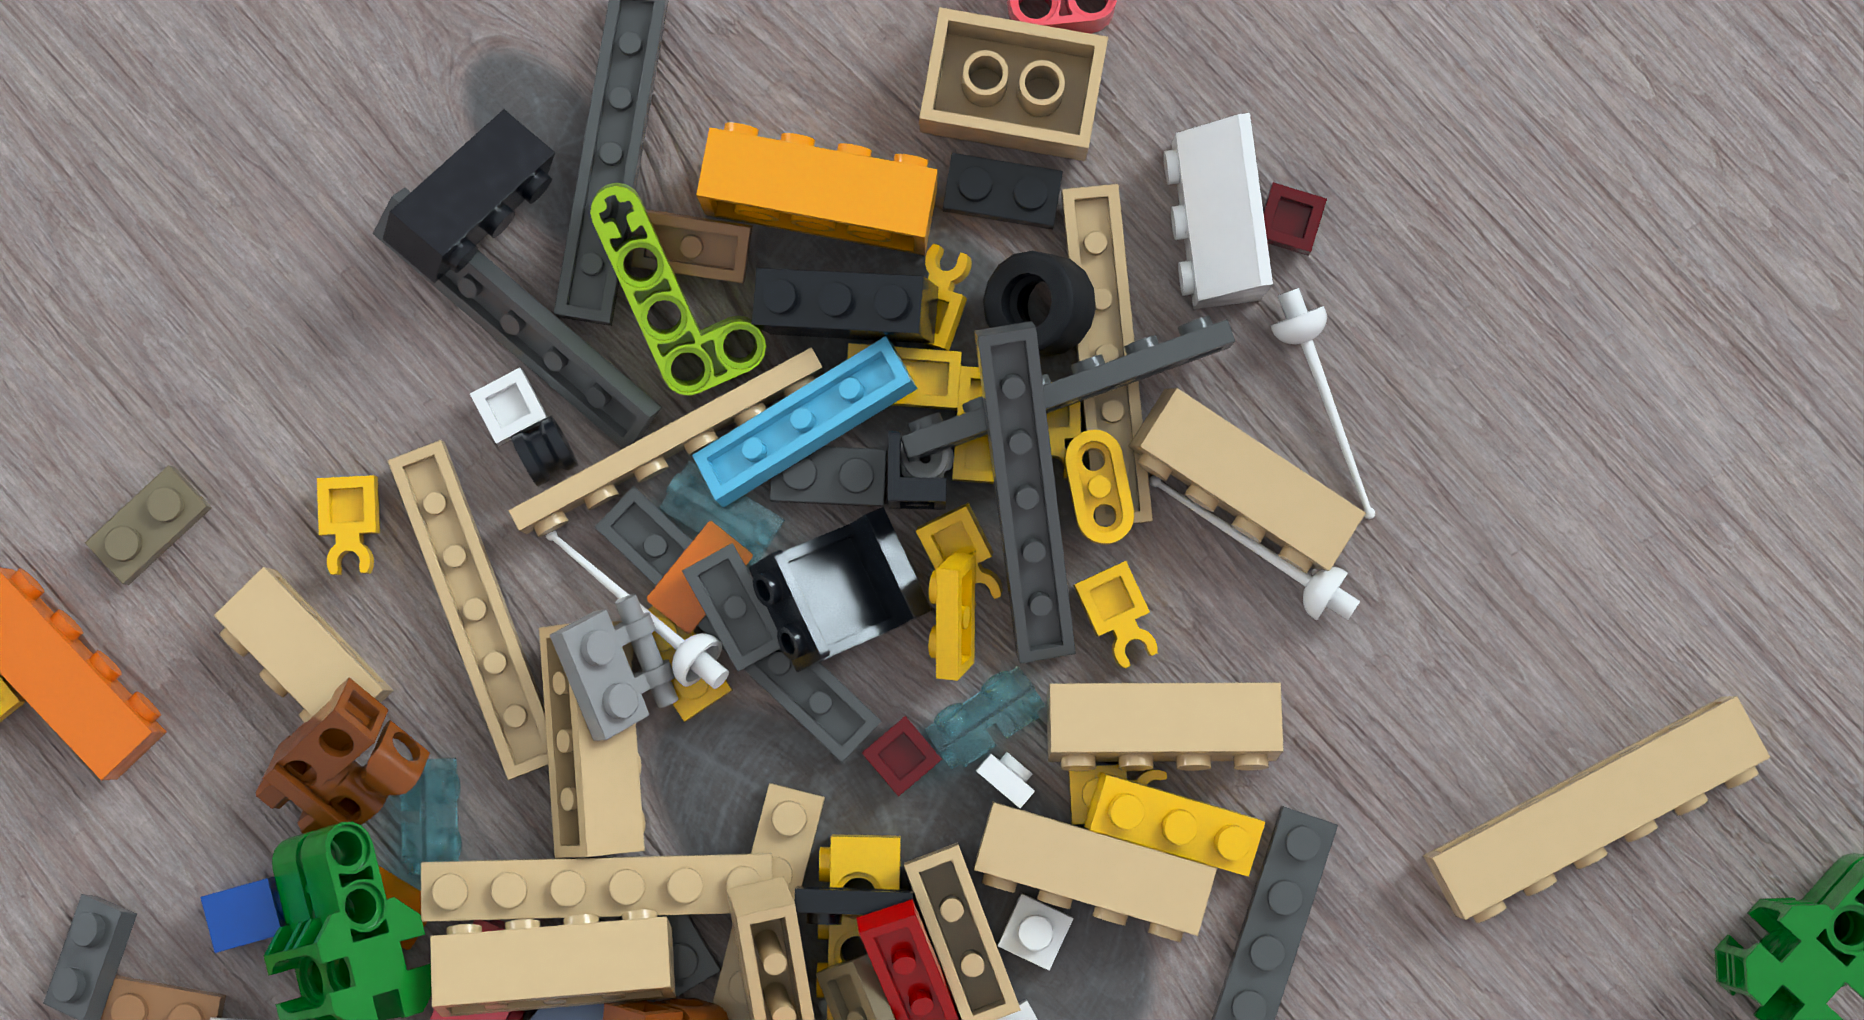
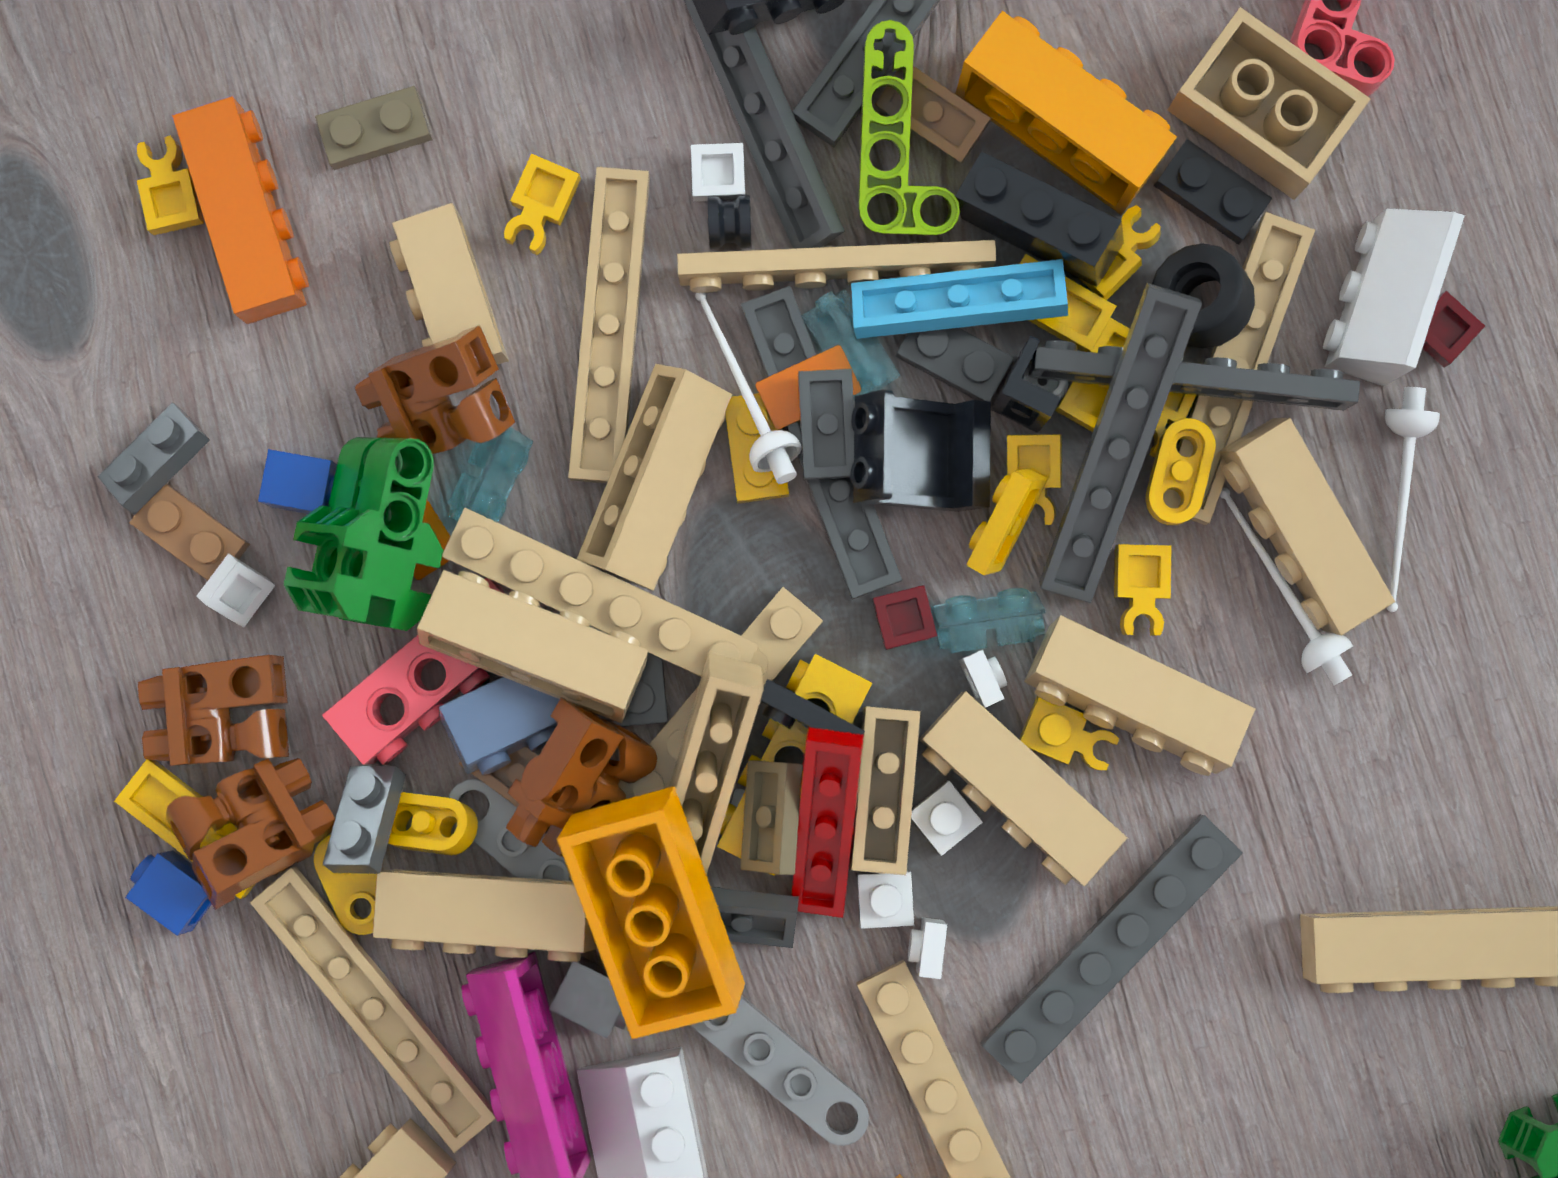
camera: 25 degrees right, 0 degrees up
light grey plate [550,594,679,741] -> none
yellow plate [1084,772,1265,877] -> none

